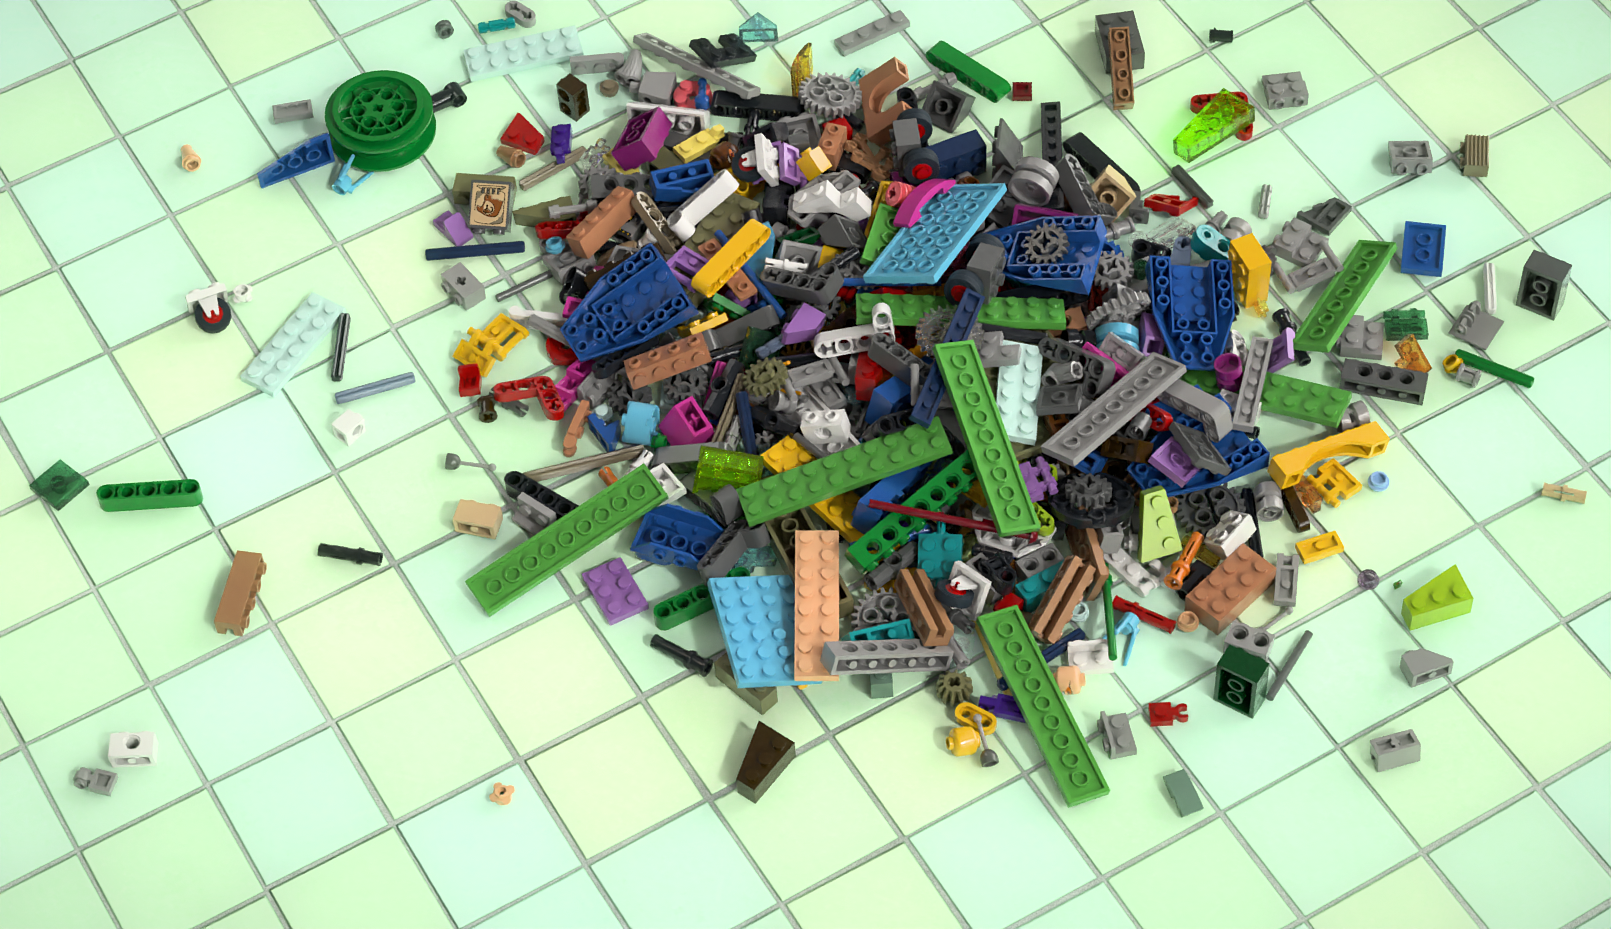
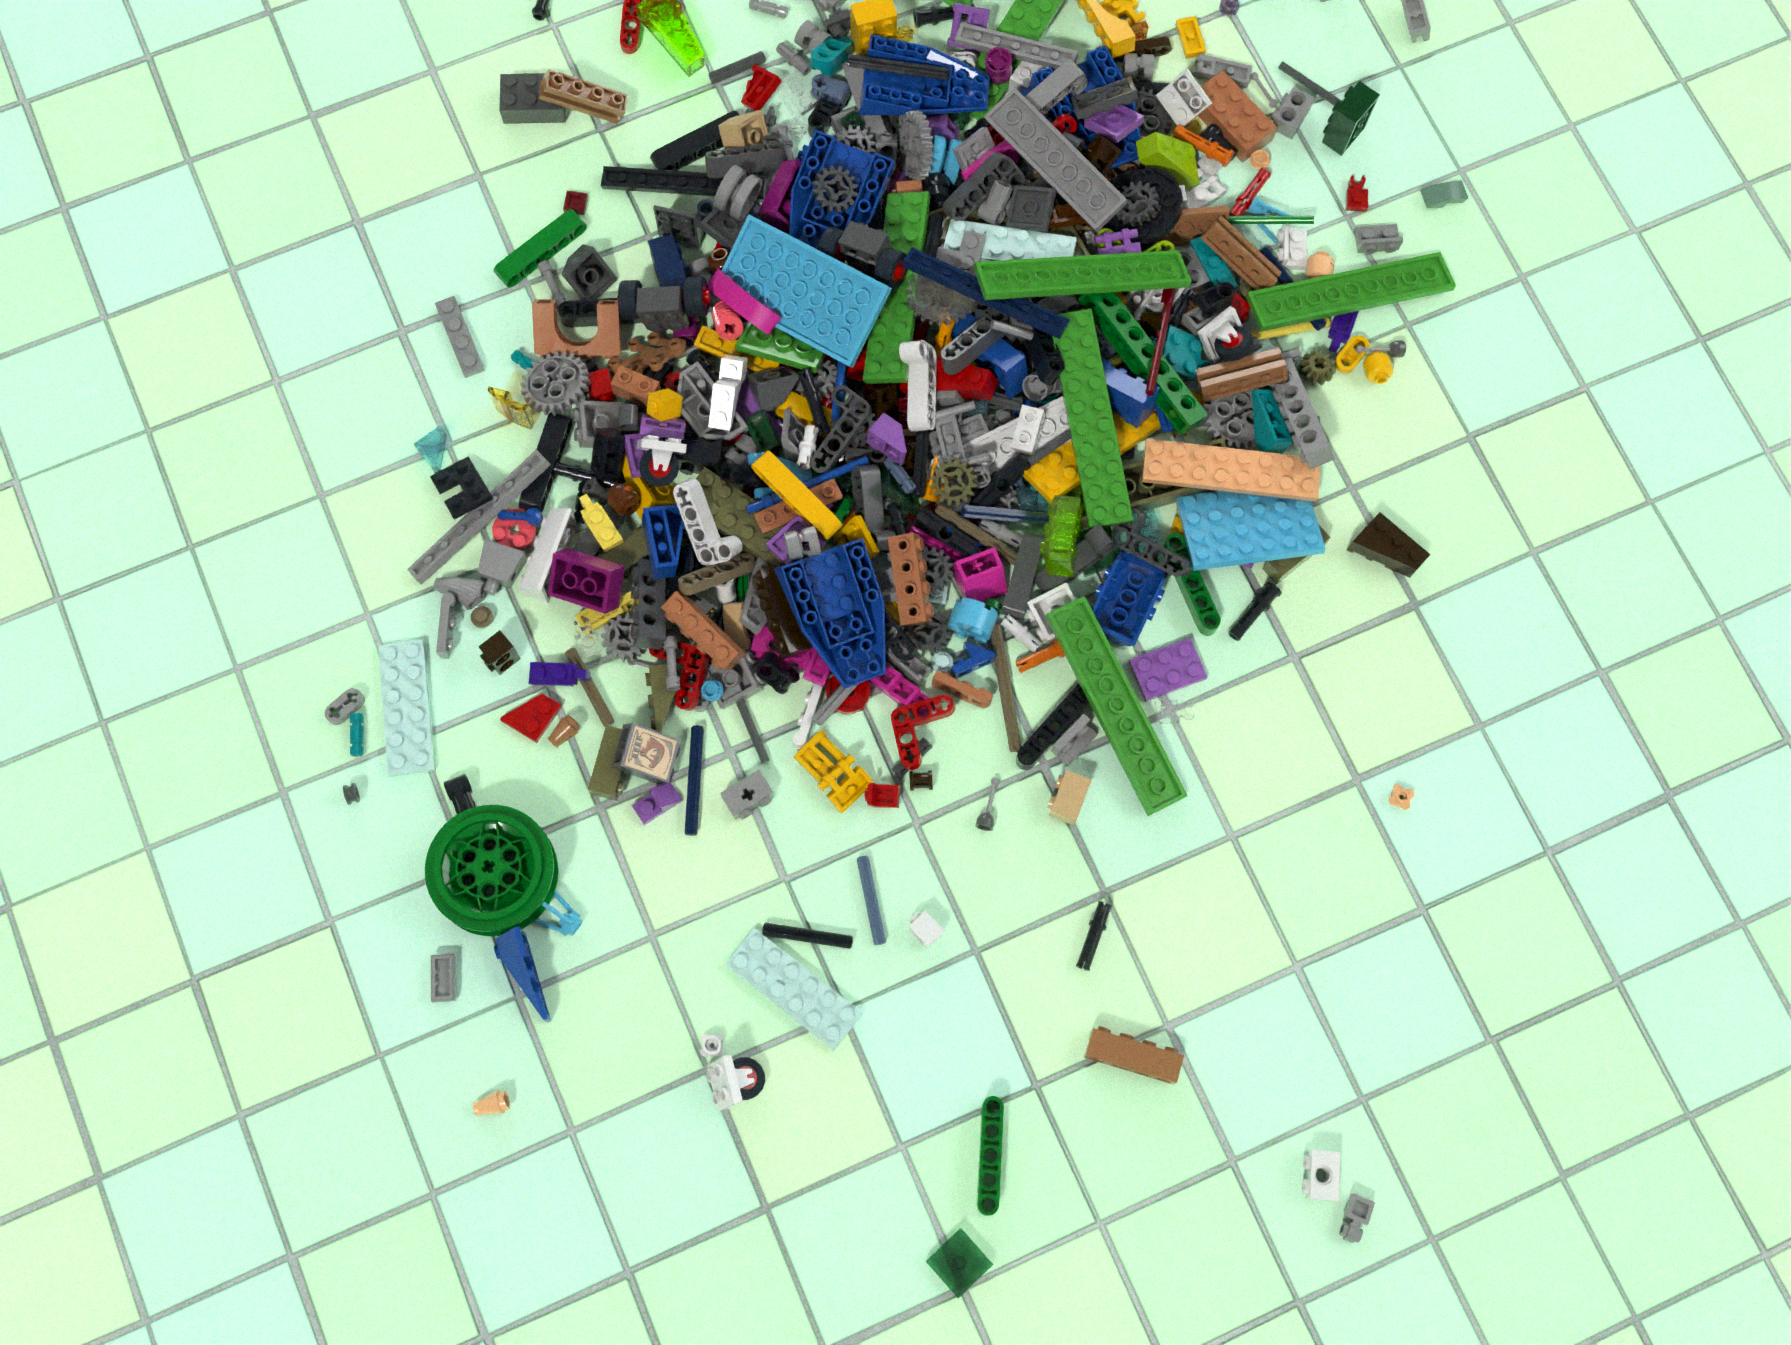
camera: 90 degrees left, 20 degrees up
none -> light grey wheel [783,526,821,562]
none -> black axle [847,54,950,80]
none -> clear plate [1155,699,1195,724]

